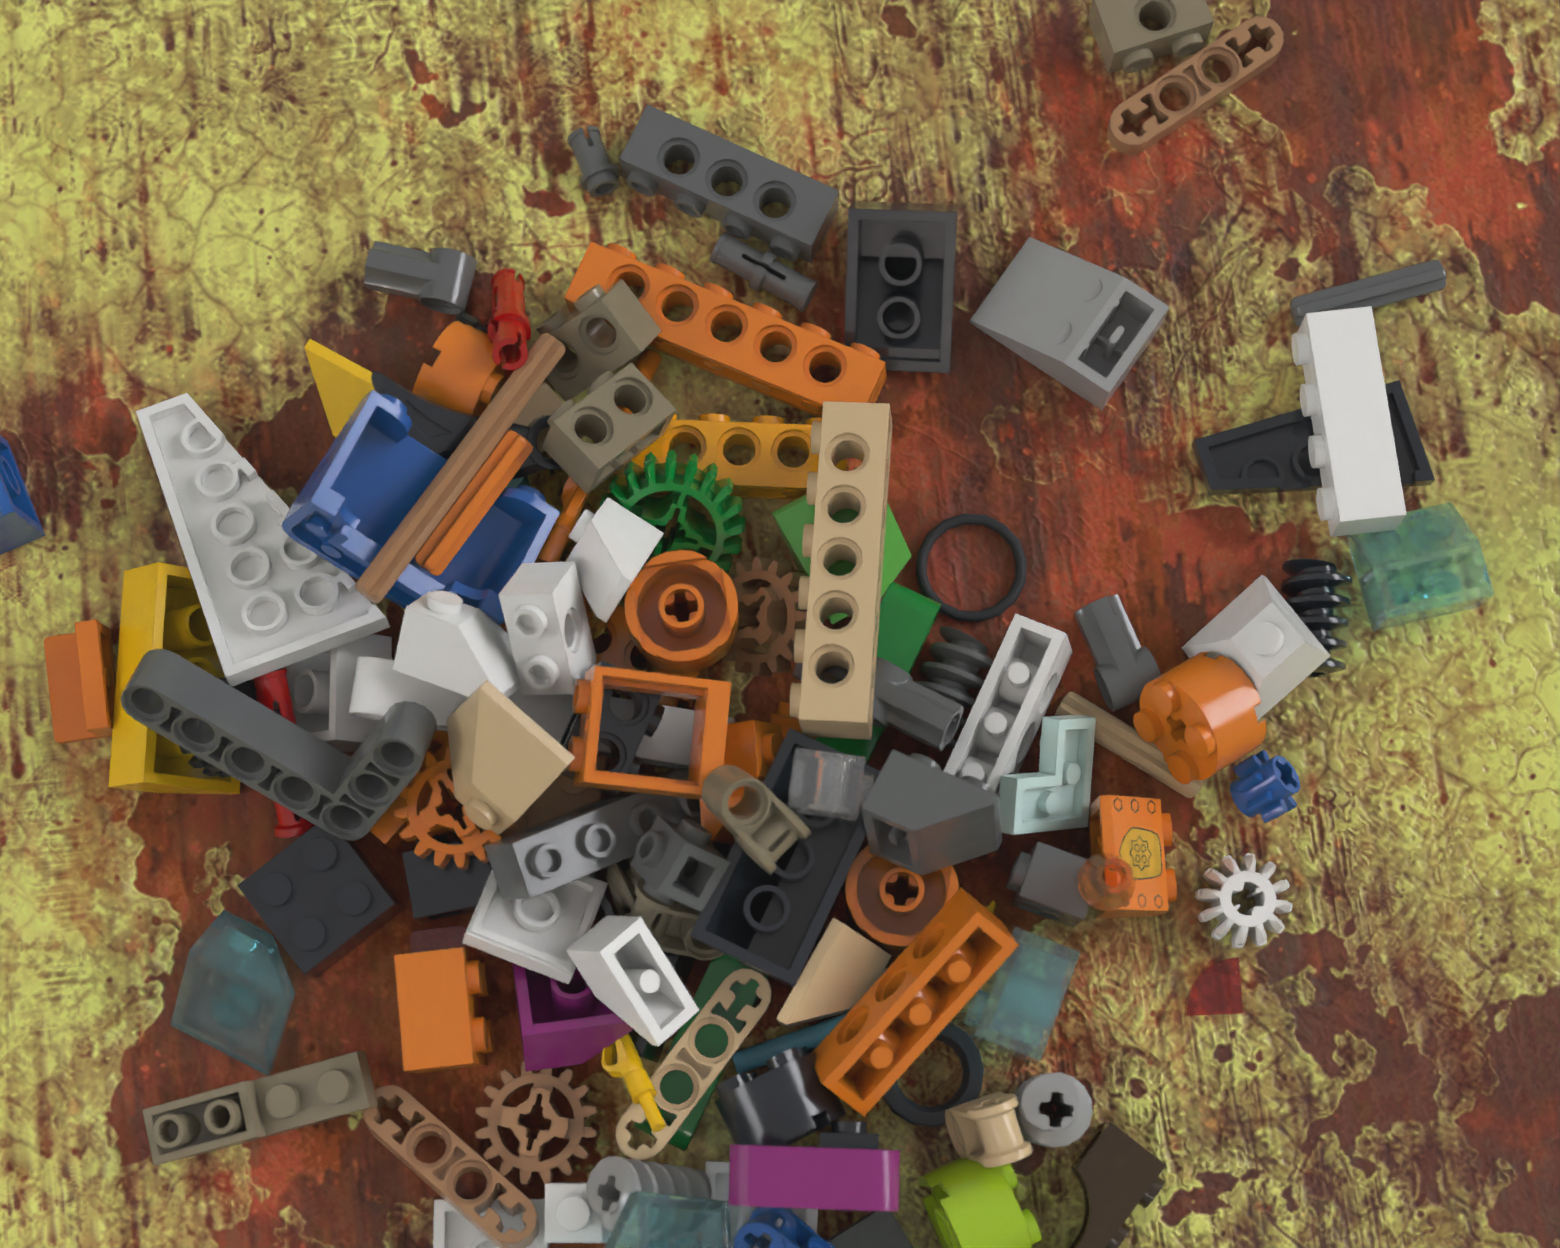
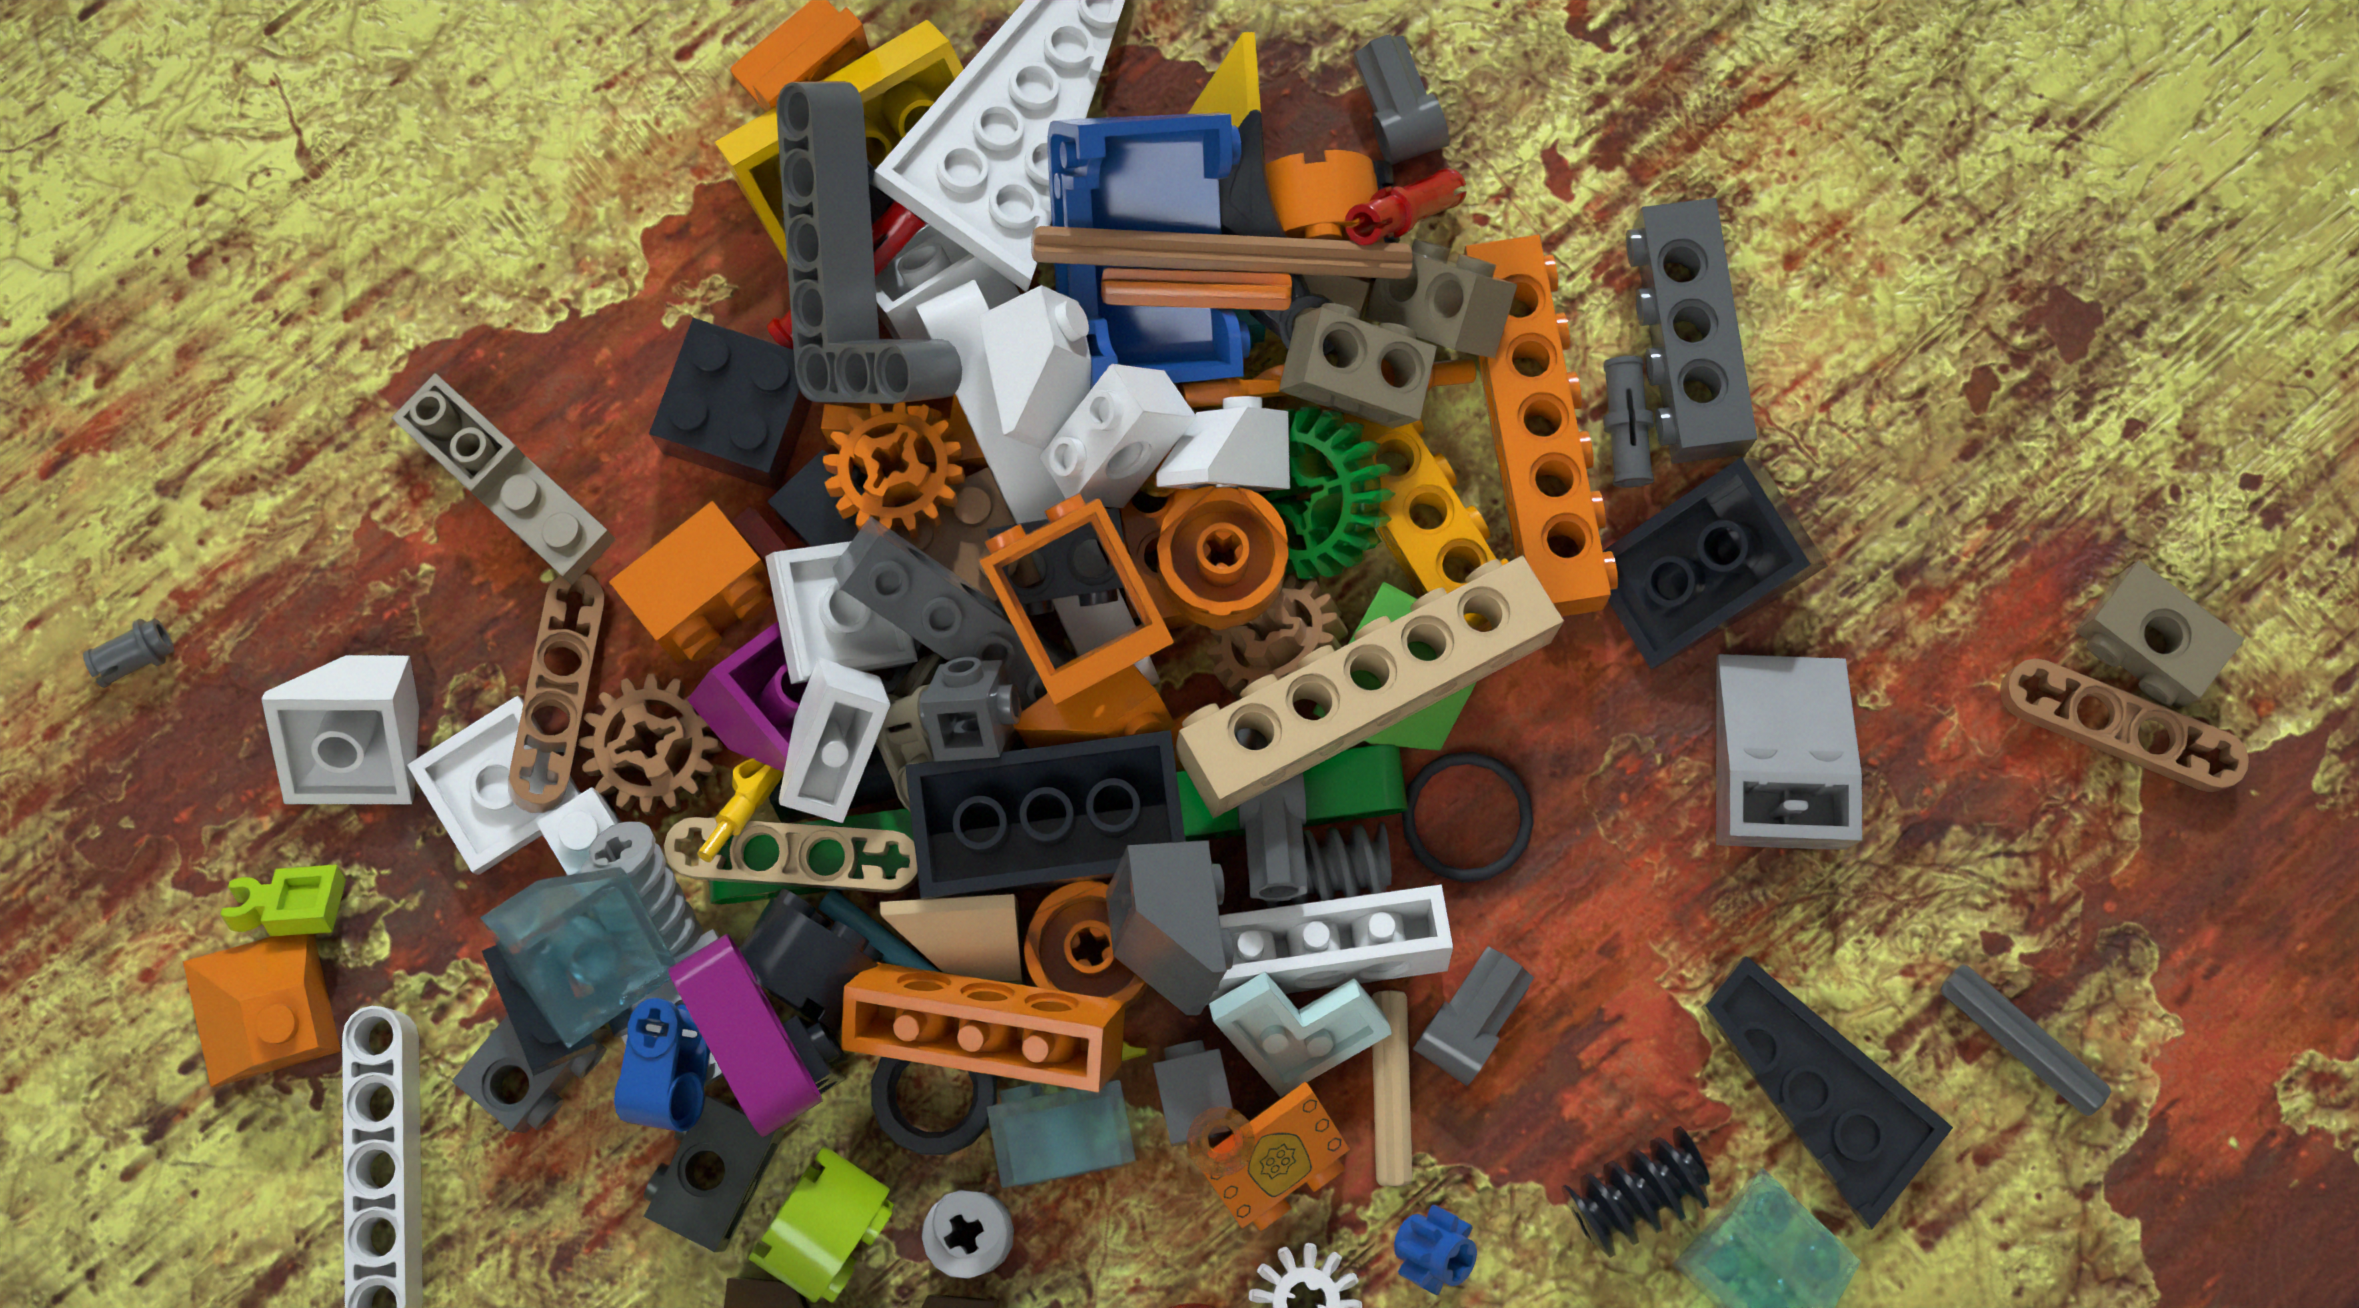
camera: 55 degrees right, 0 degrees up
clear light blue slope [170,910,295,1075] -> none
tan slope [447,680,575,835] -> none
dark grey pin [567,125,621,197] -> none
dark tan piece [702,765,811,875] -> none
clear brick [787,748,874,821] -> none
tan piece [945,1091,1033,1168] -> none
orange brick [1133,652,1267,784] -> none
white slope [1181,575,1330,720] -> none
white brick [1292,306,1407,537] -> none

